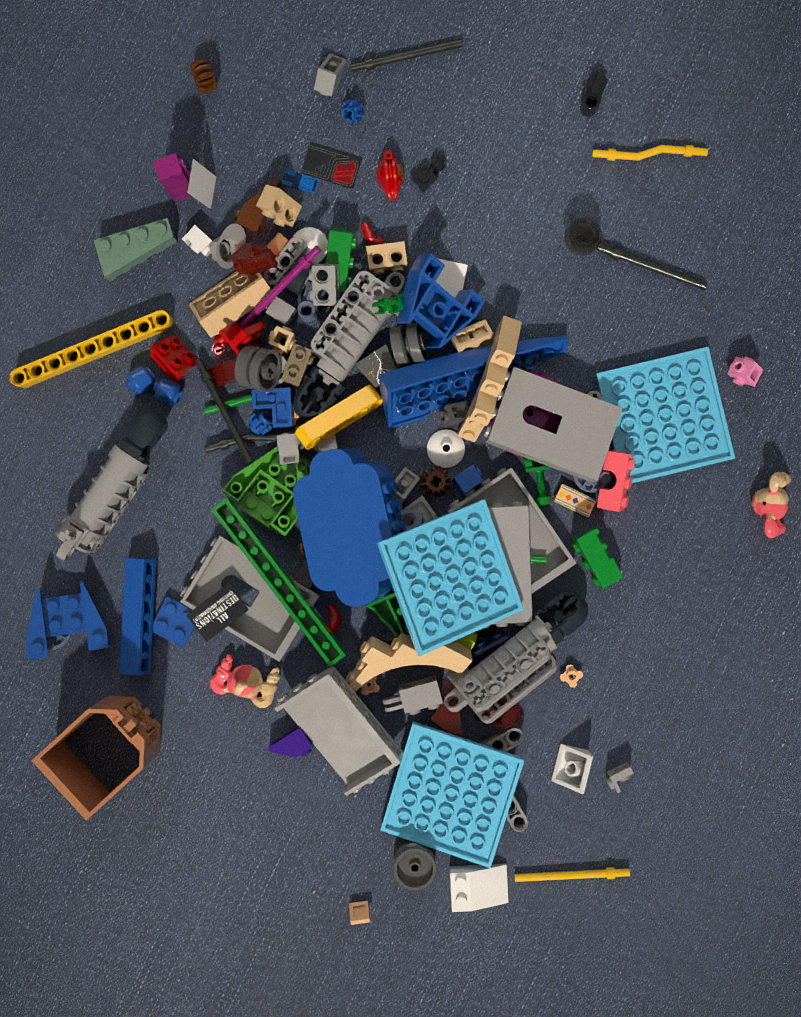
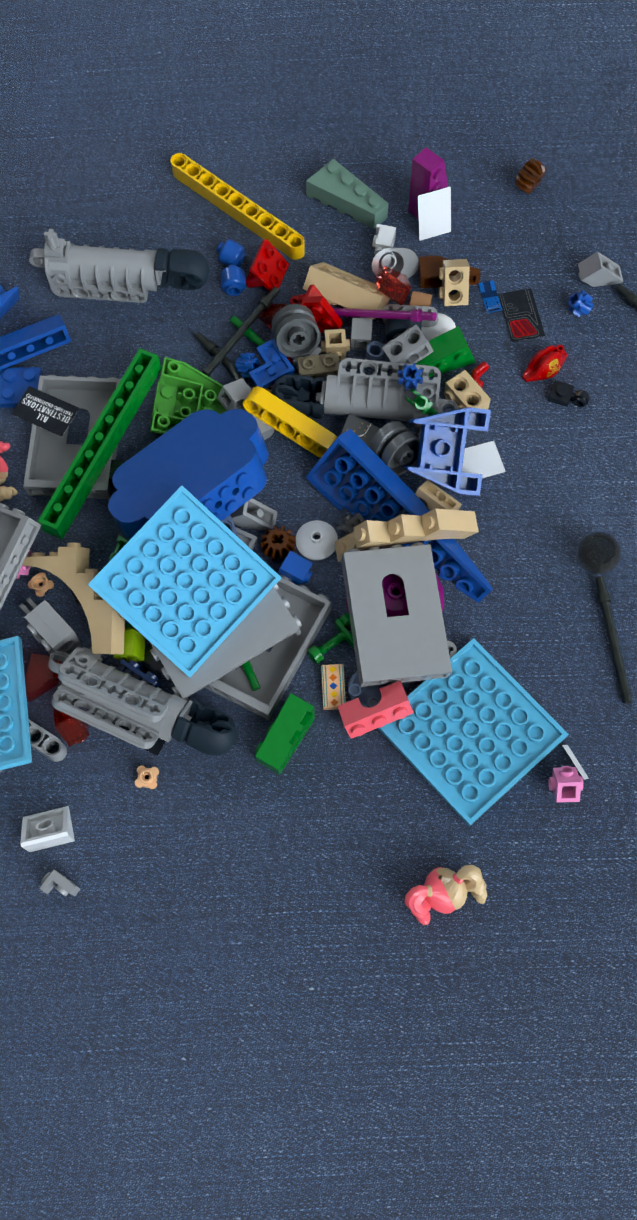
camera: 65 degrees right, 20 degrees down
red arm [326,603,342,632] -> none
none -> blue gear [397,363,423,391]
none -> white sticker [562,745,589,780]

